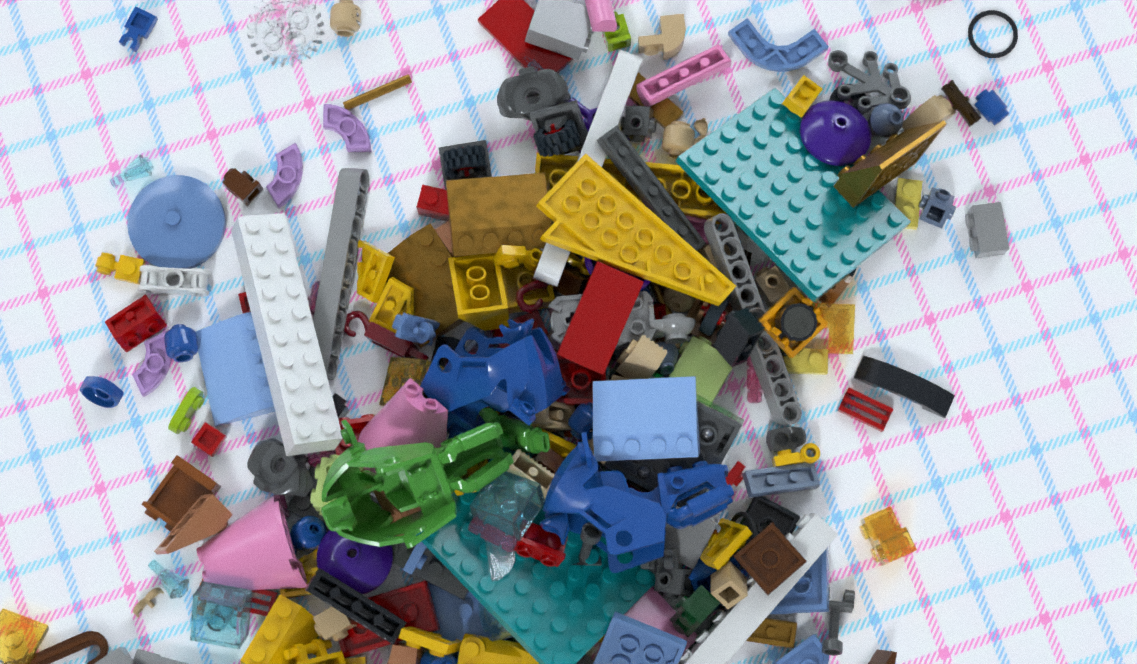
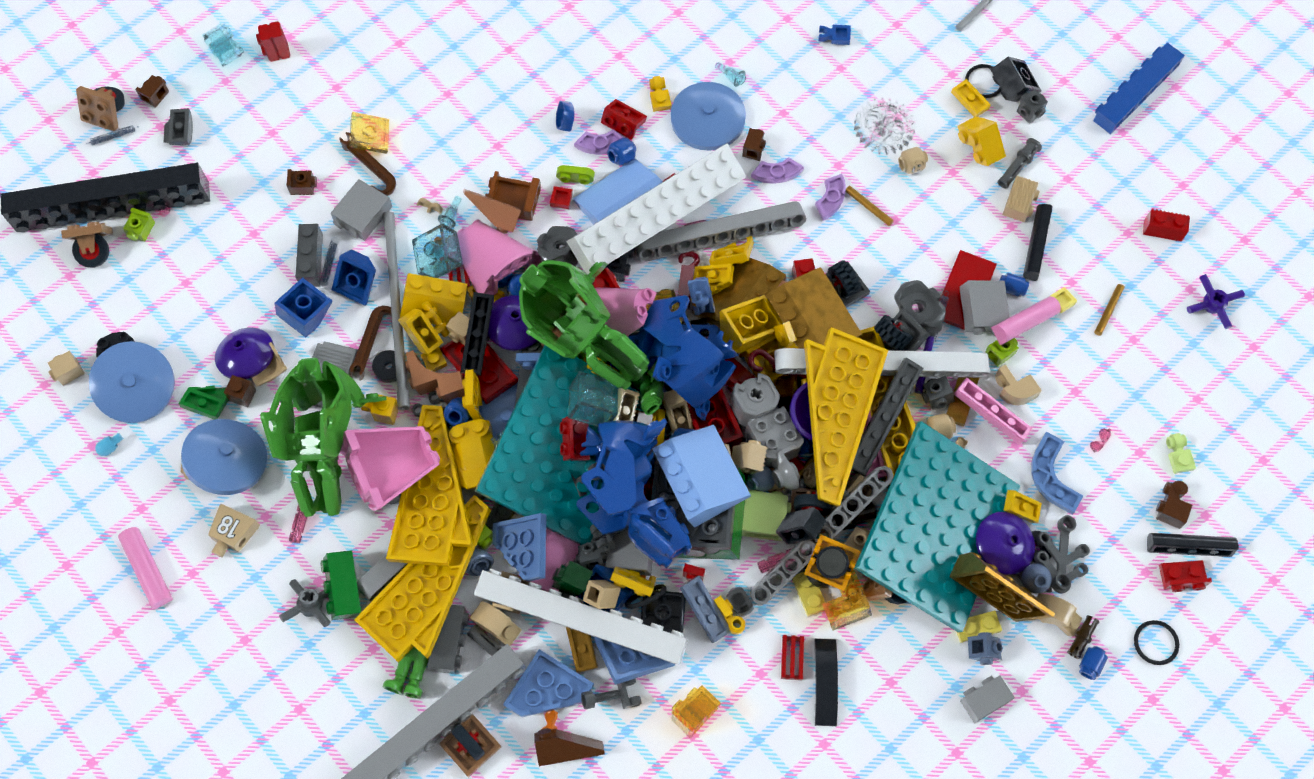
camera: 65 degrees right, 10 degrees down
white piece [137,265,211,297] -> none
axle [468,517,518,553] -> none
clear plate [484,529,515,582] -> none
red tile [556,261,644,375] -> none
reddish brown tile [734,522,807,596] -> none

